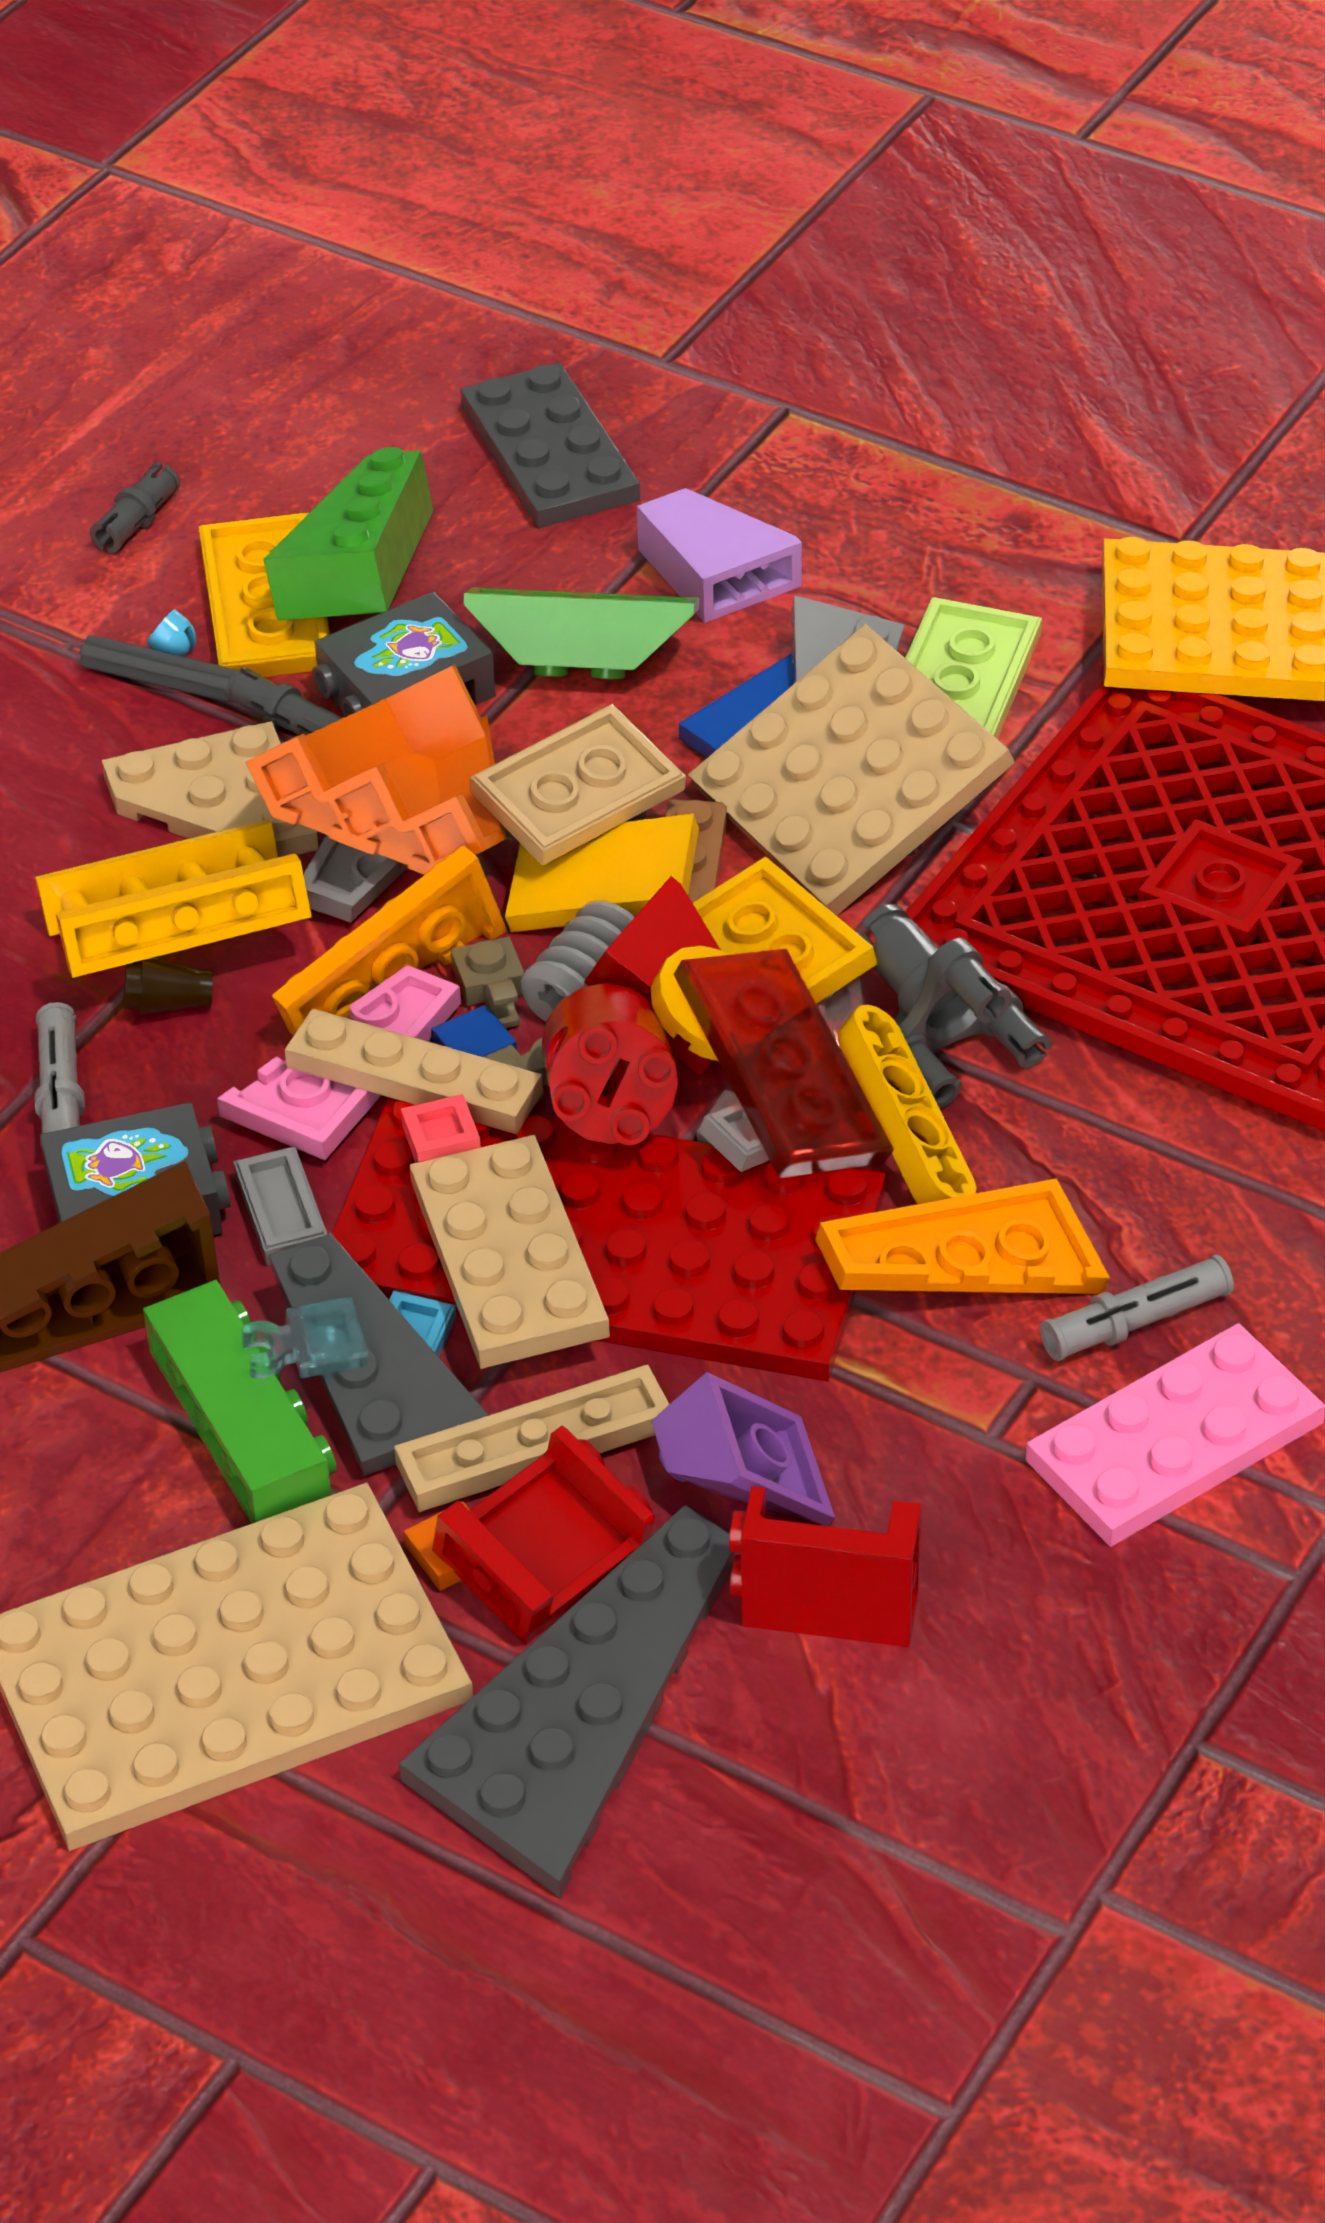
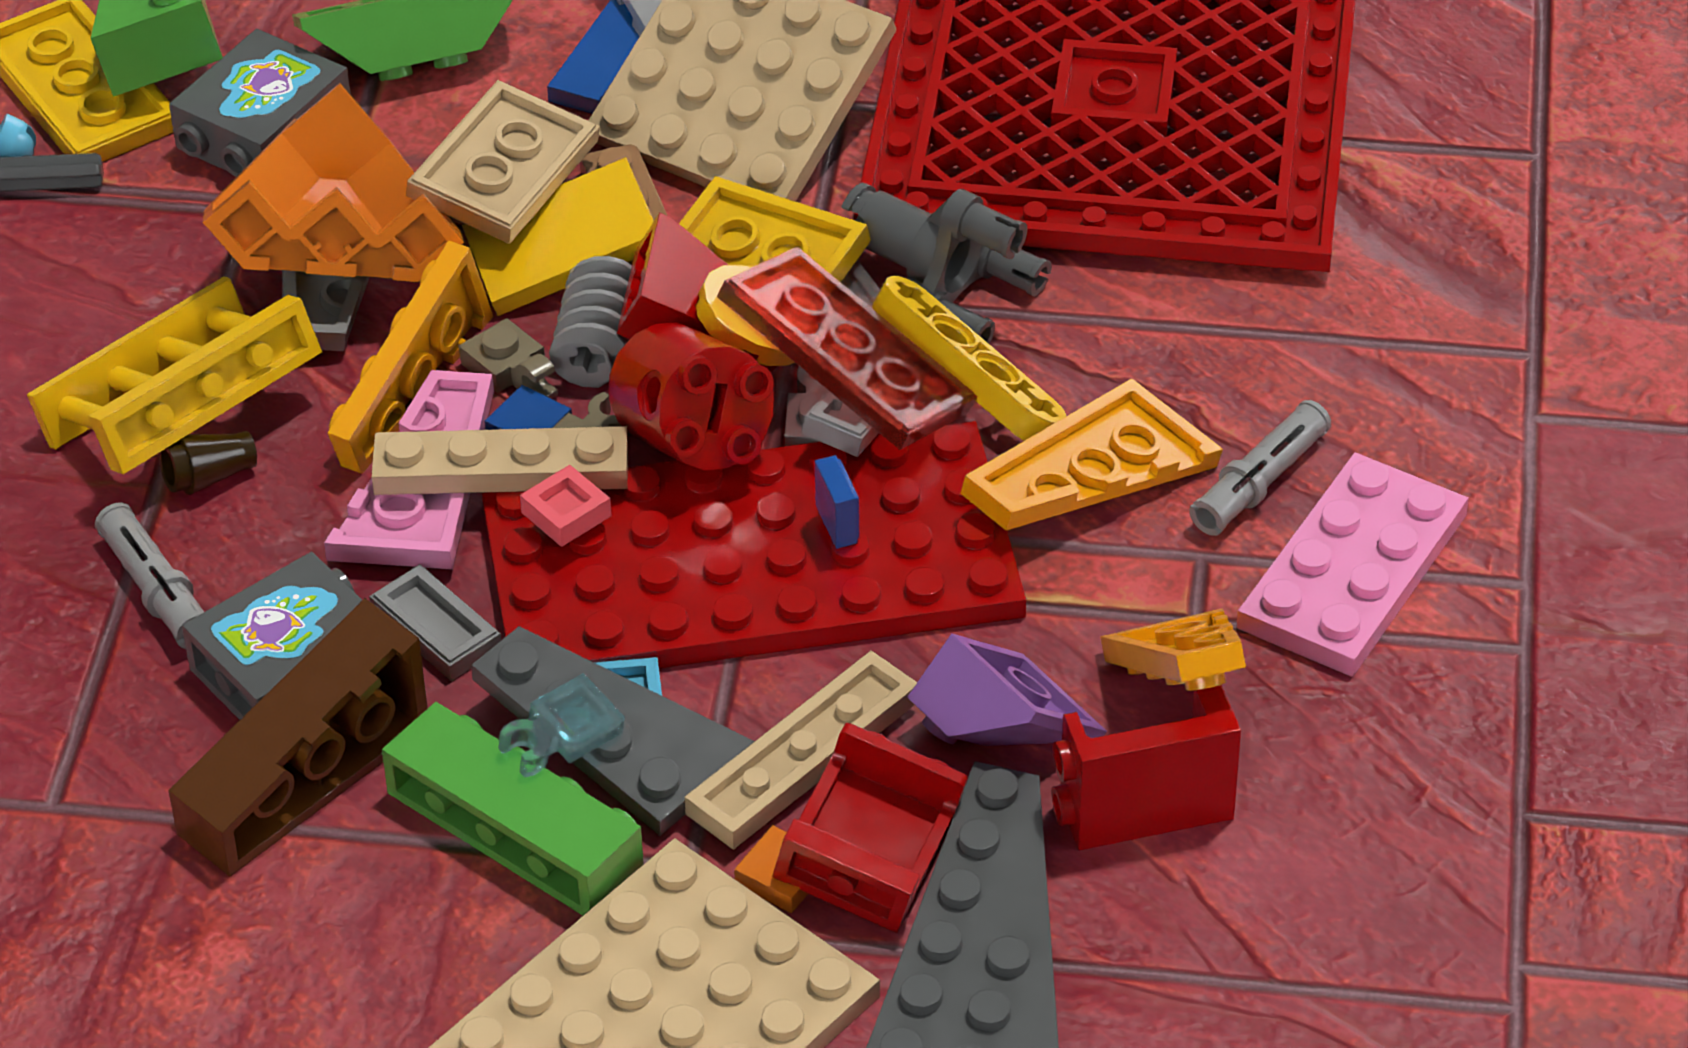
camera: 25 degrees left, 0 degrees up
tan plate [102,721,319,857] -> none
dark grey pin [225,666,342,736] -> none
tan plate [409,1135,610,1369] -> none
none -> blue tile [815,455,859,549]
none -> light orange wing [1100,608,1246,690]

